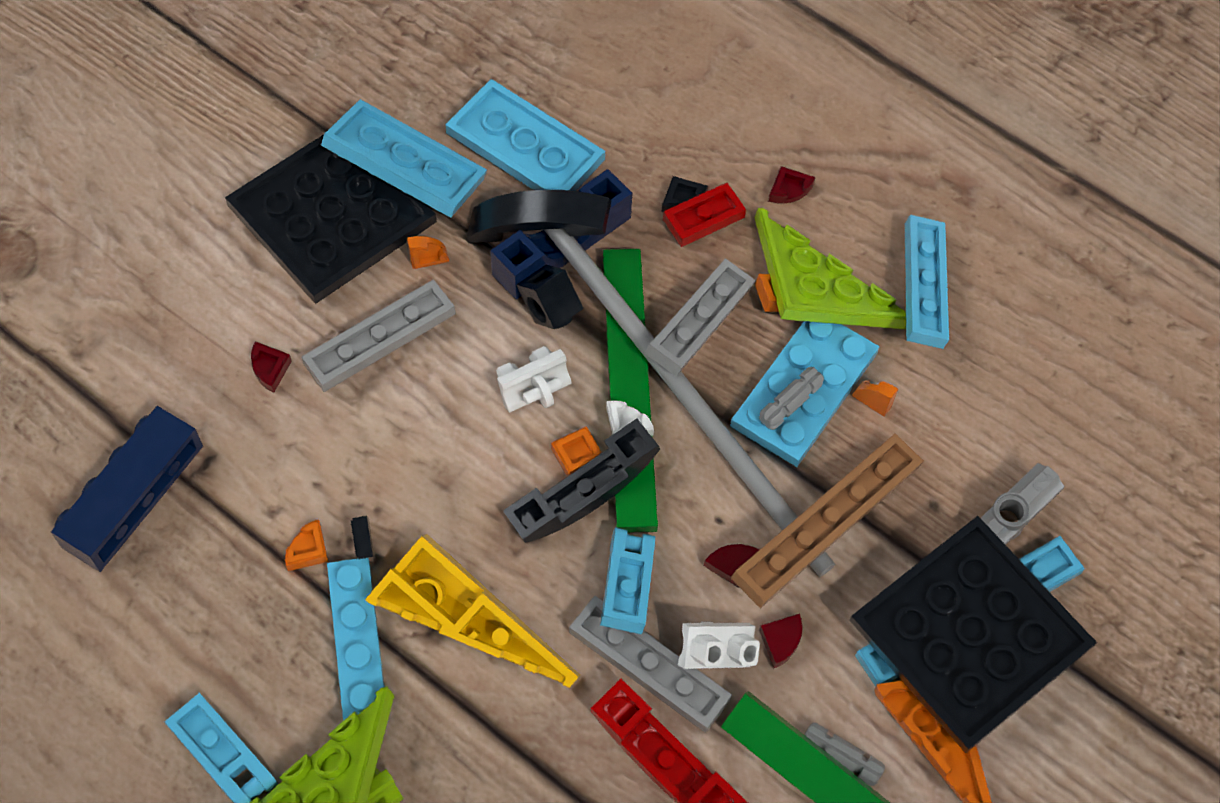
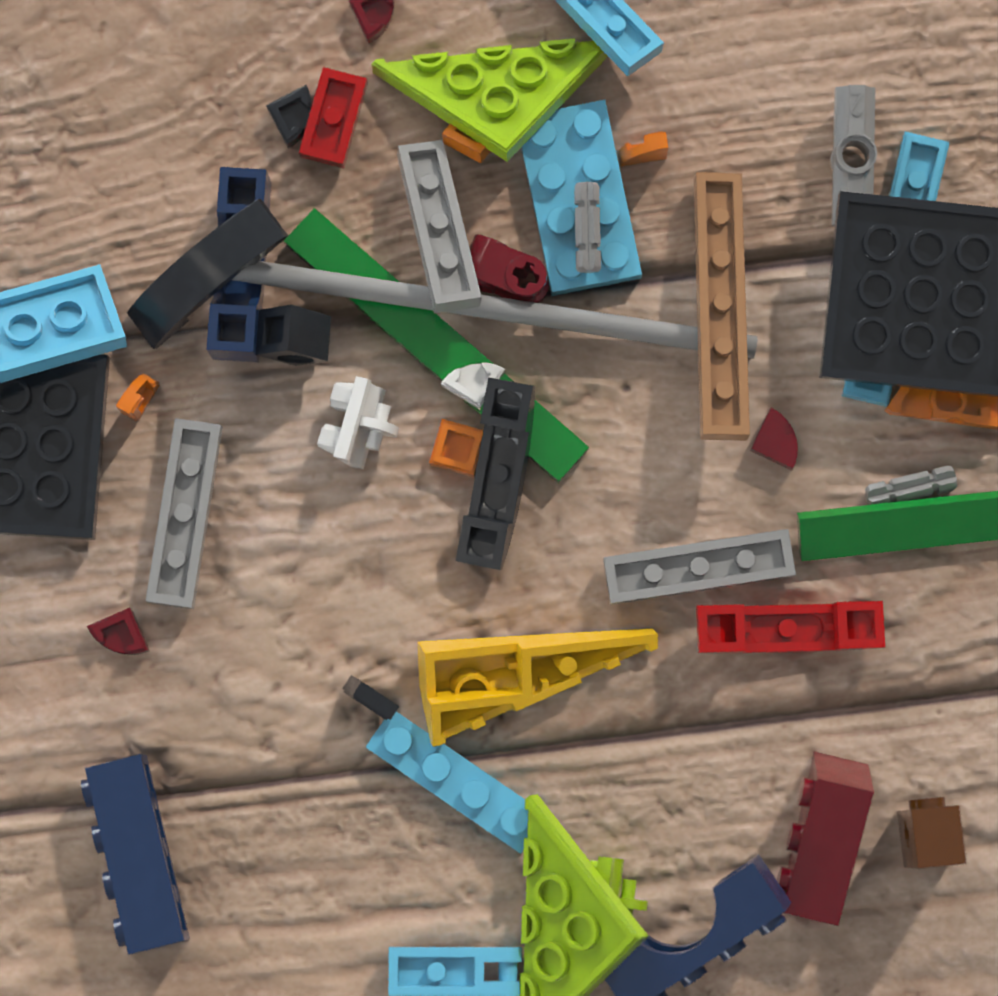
camera: 40 degrees left, 20 degrees up
orange tile [285,519,329,571] -> none
medium azure plate [445,79,606,191] -> none
medium azure plate [600,527,655,634] -> none
white hips [678,622,760,669] -> none
dark red tile [704,544,759,588] -> none
none -> dark red piece [470,235,549,303]

